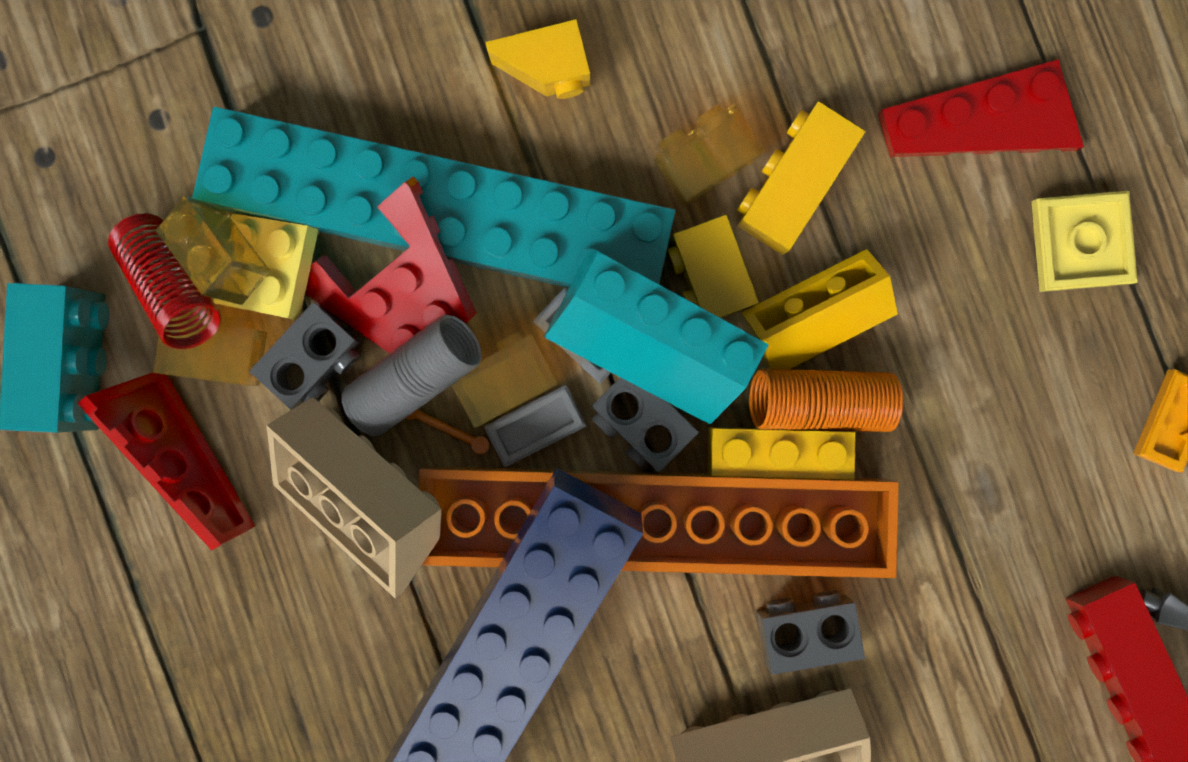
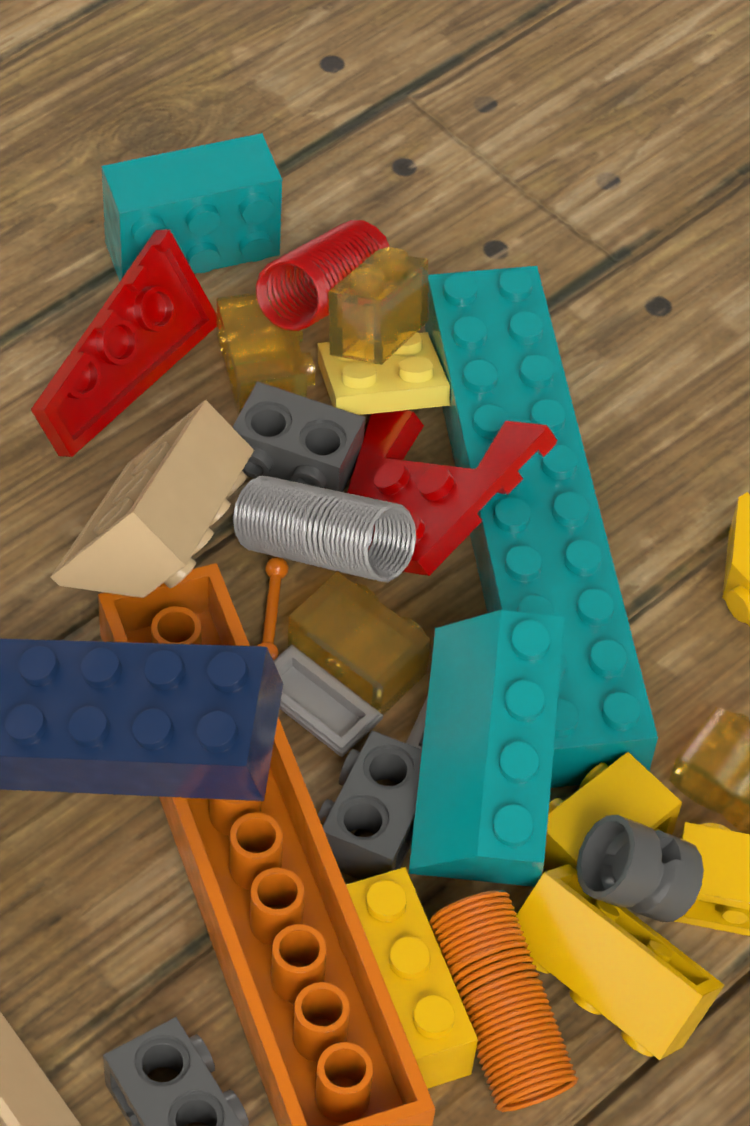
camera: 65 degrees right, 35 degrees down
none -> dark grey wheel [577,815,704,922]

